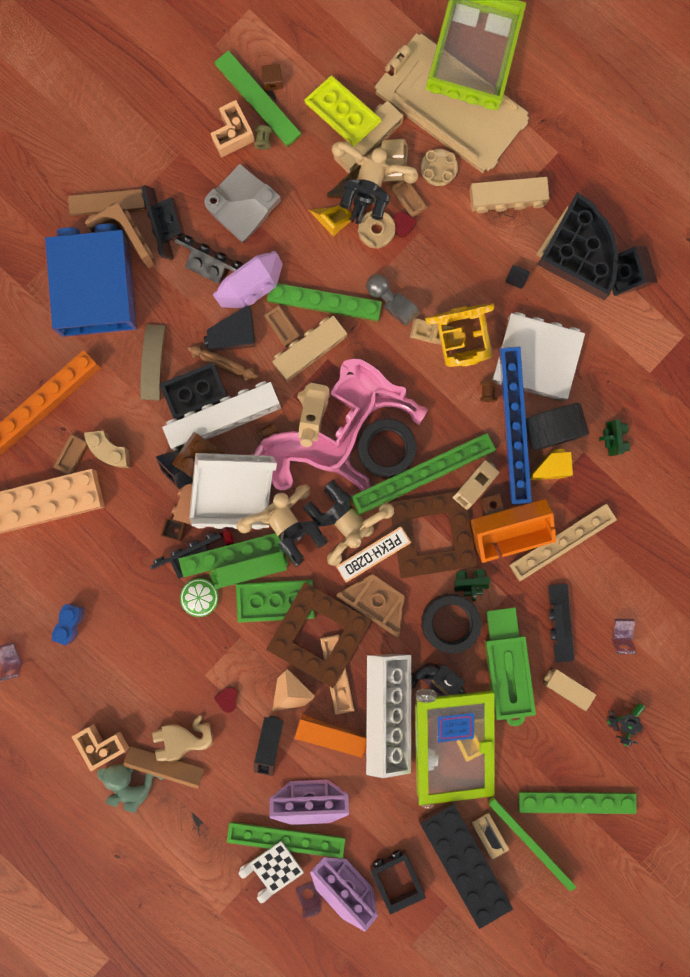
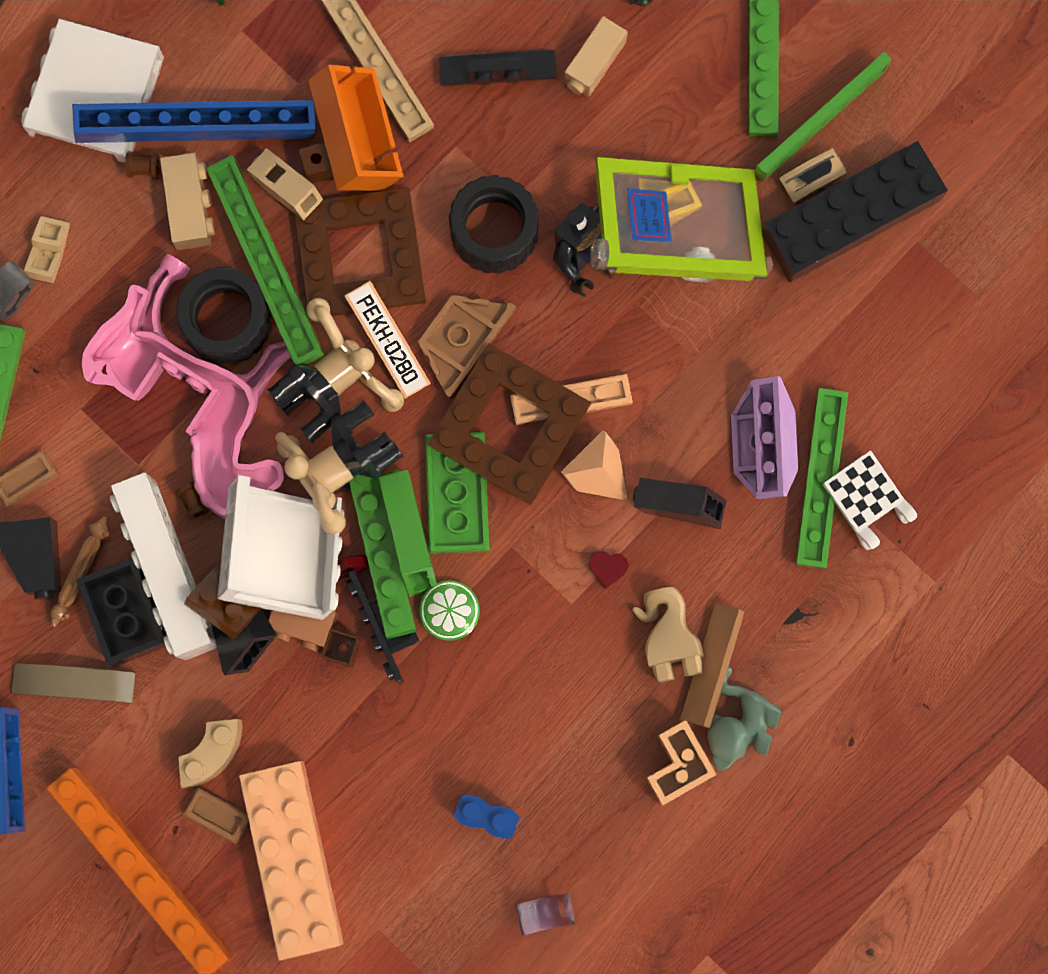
camera: 90 degrees left, 5 degrees down
tan brick [272,316,347,382] -> none
orange slope [294,714,367,758] -> none
bracket [296,881,322,918] -> none
tan piece [297,383,330,447] -> none
lavender wedge [310,857,378,932] -> none
white brick [366,654,411,778] -> none
black window [370,849,426,915] -> none
yellow piece [425,303,494,367] -> none
dark green hips [454,569,490,601] -> none
bright green piece [484,607,536,726] -> none
black tyre [526,403,589,451] -> none
yellow slope [530,449,573,480] -> none
none -> tan brick [160,153,215,250]

